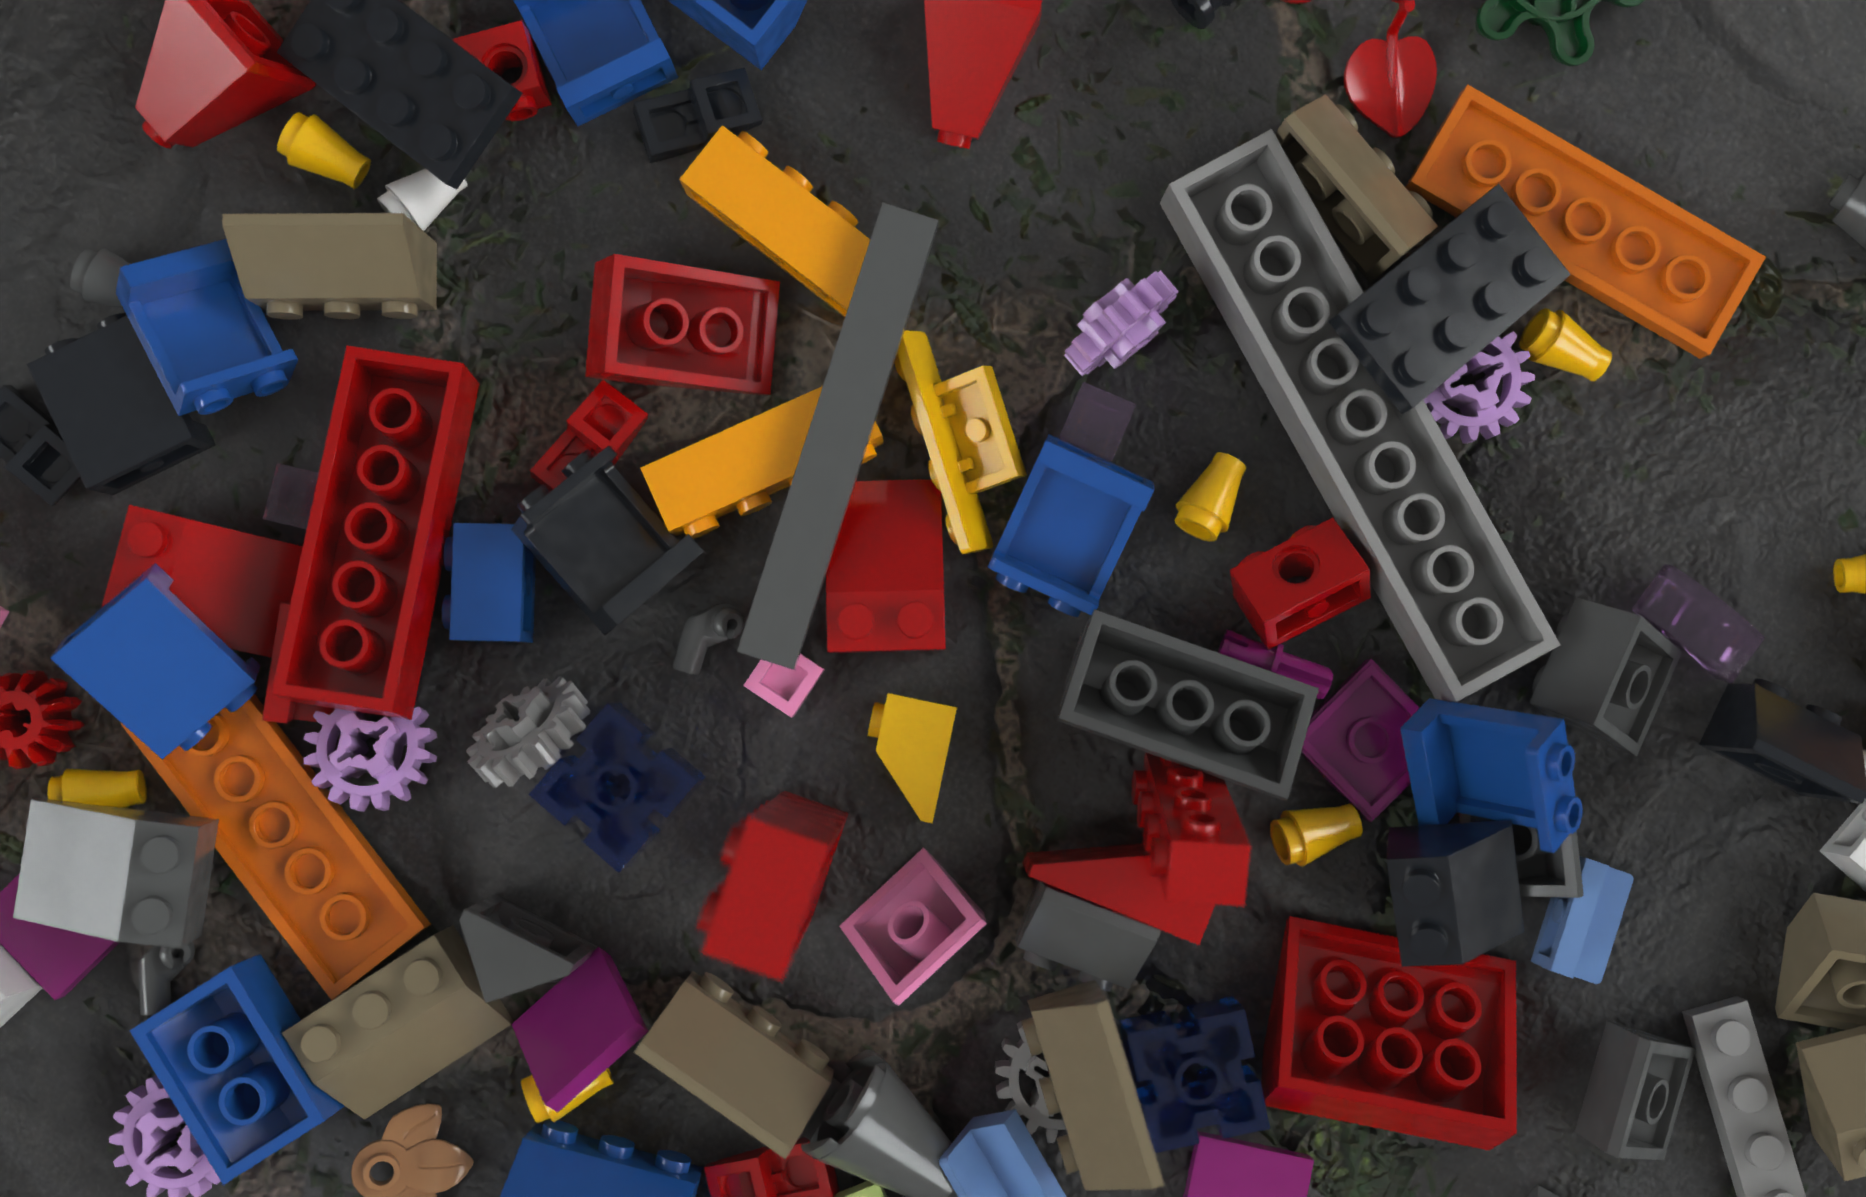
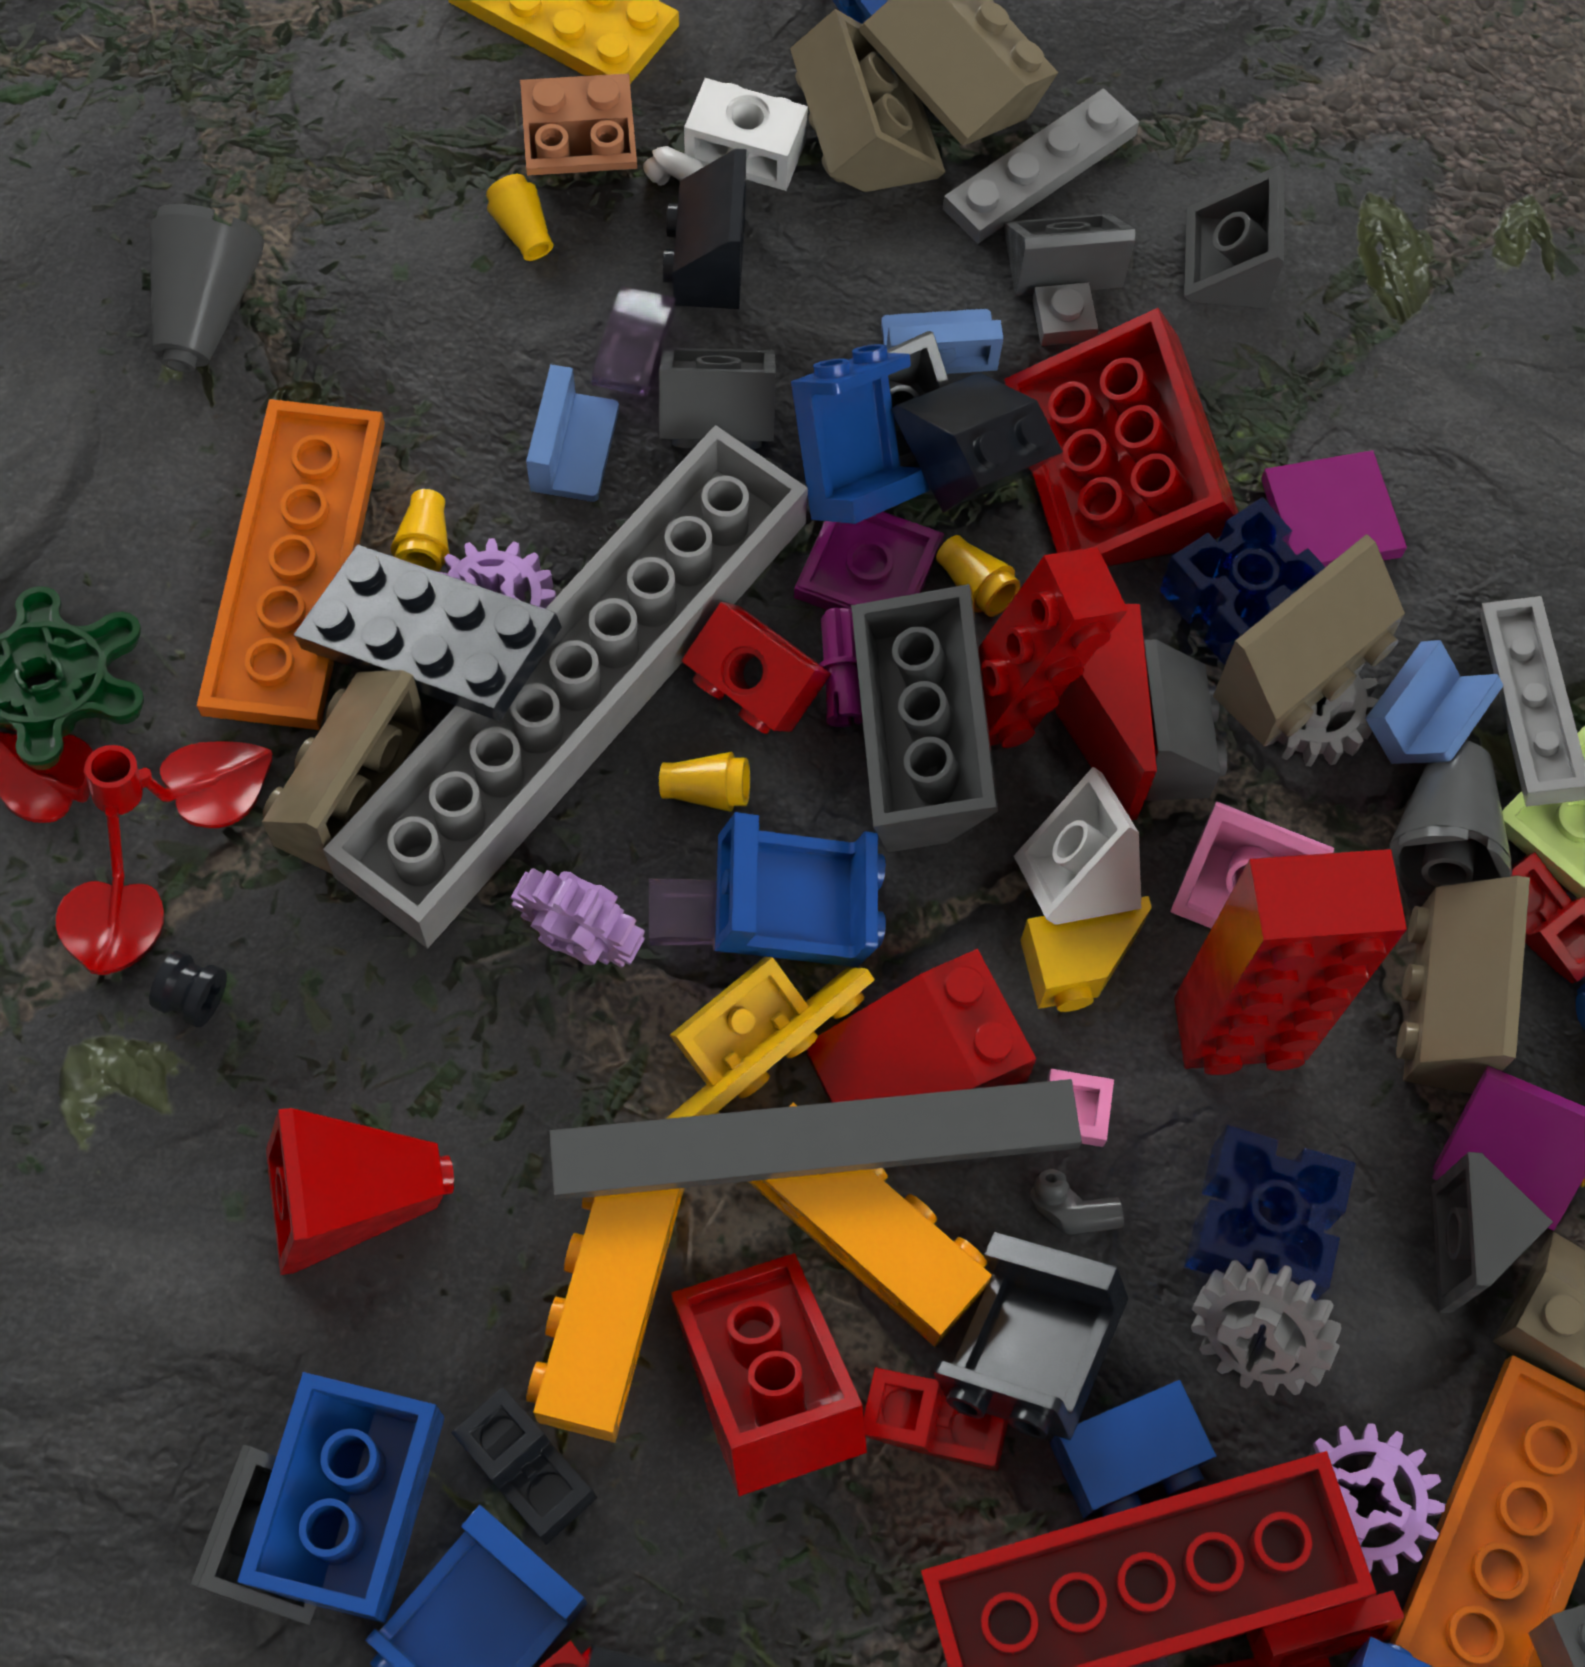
camera: 115 degrees left, 20 degrees down
none -> medium blue panel [526,364,619,502]
none -> white slope [1014,767,1141,925]
none -> light grey plate [1032,282,1098,346]

